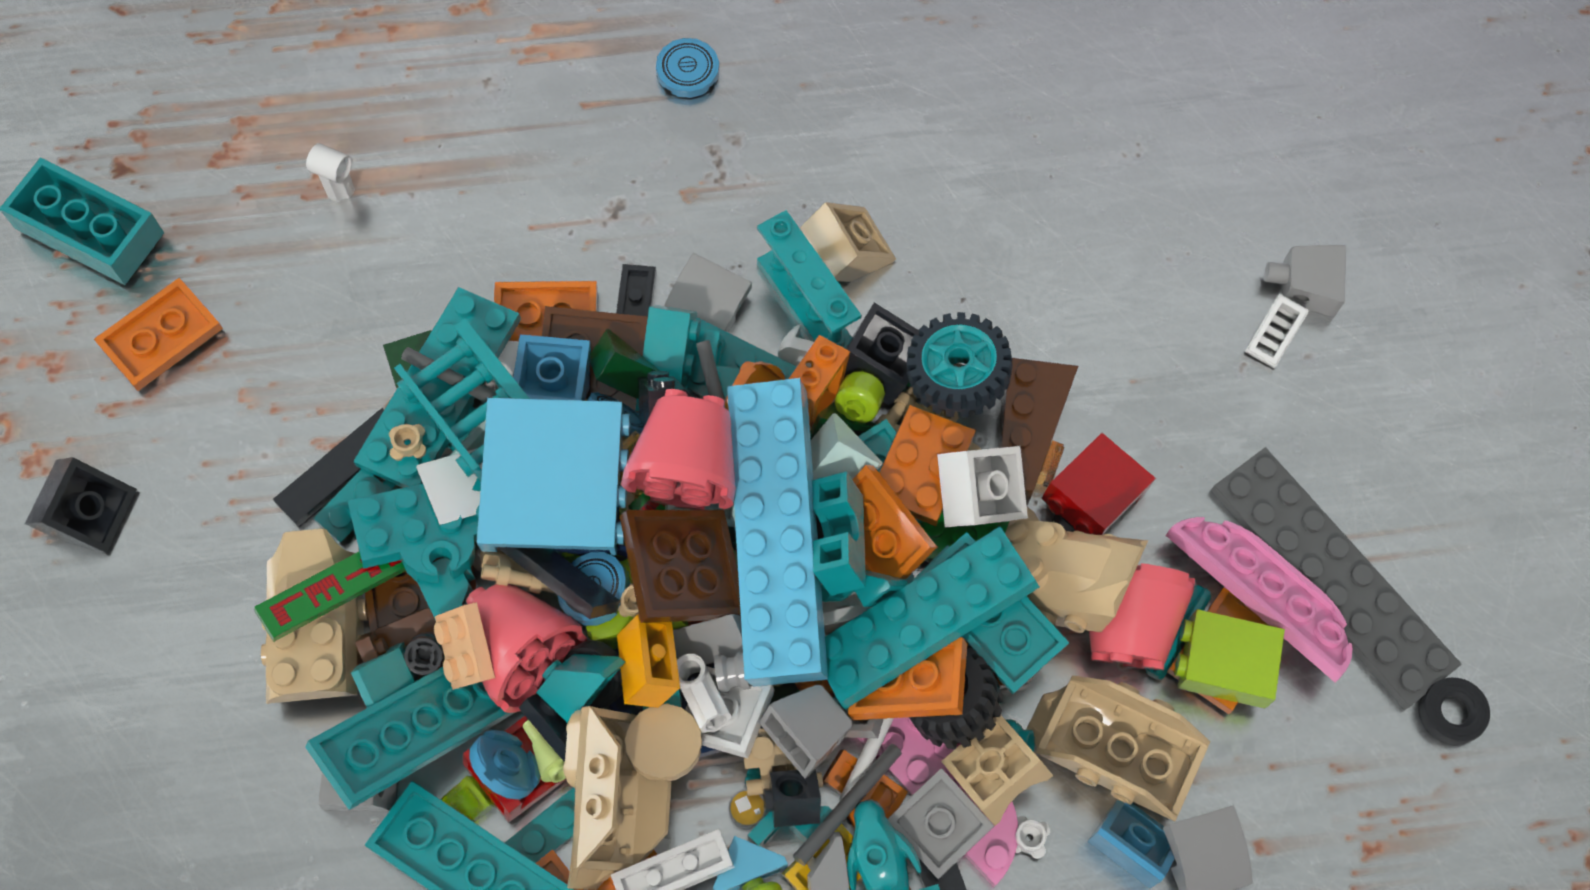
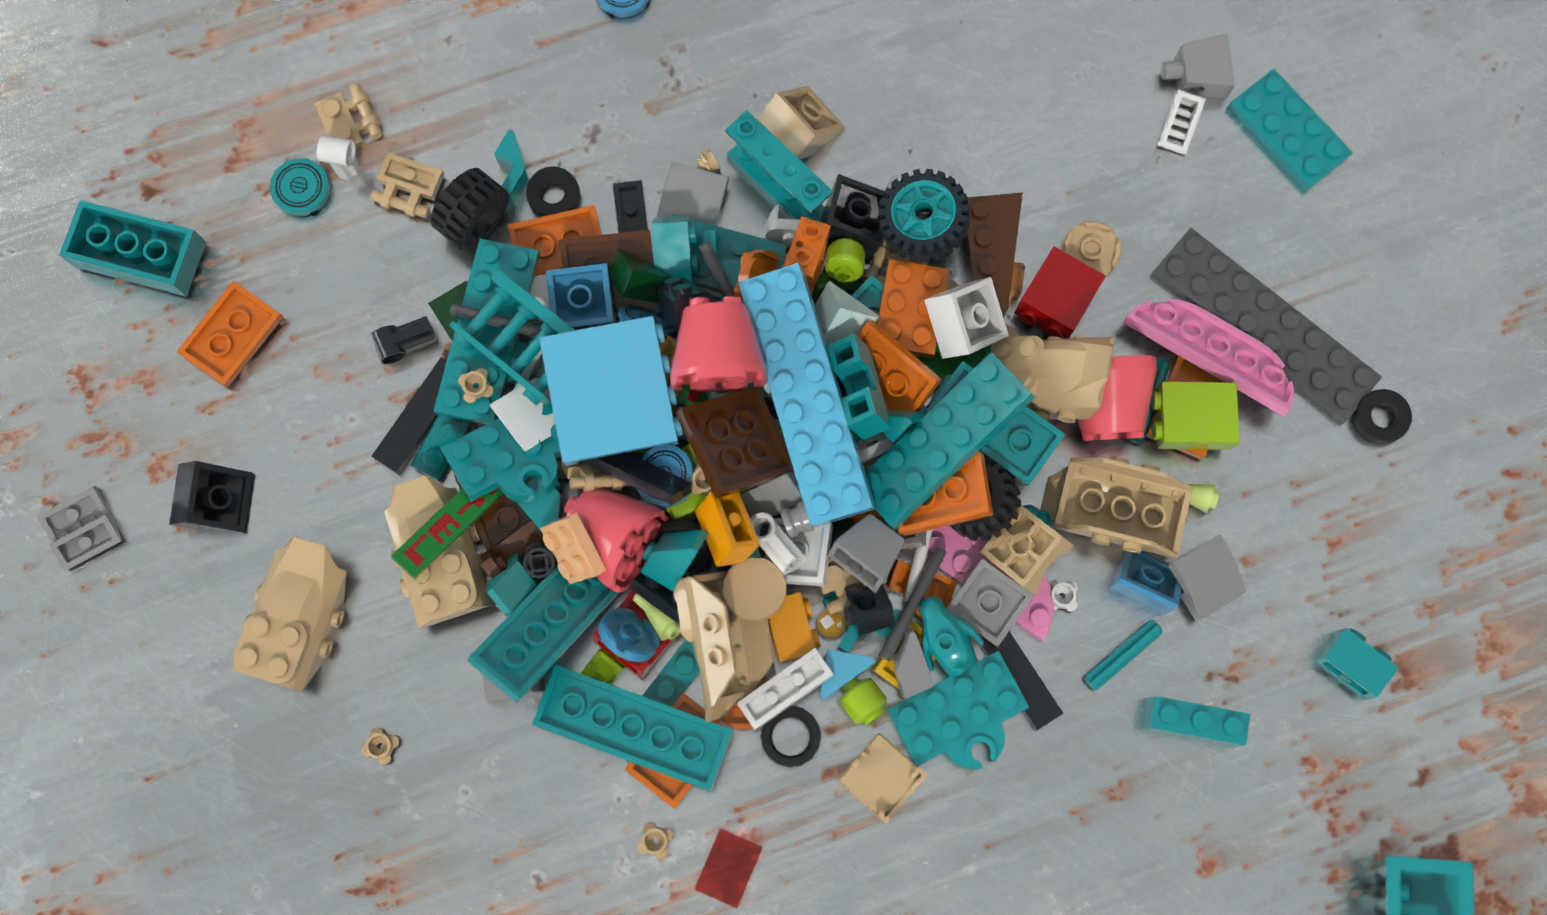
camera: 10 degrees left, 10 degrees up
none -> tan slope [231,536,347,692]
none -> teal tile [270,158,331,217]
none -> tan plate [314,84,383,150]
none -> tan plate [362,727,399,765]
none -> tan plate [370,152,445,219]
none -> black piece [371,316,437,364]
none -> black tyre [430,167,509,250]
none -> teal slope [494,129,529,205]
none -> black tyre [526,166,580,217]
none -> tan plate [696,149,721,173]
none -> light orange brick [768,592,821,665]
none -> tan tile [1061,221,1121,276]
none -> yellowish green cone [1187,484,1220,514]
none -> teal plate [1228,68,1353,192]

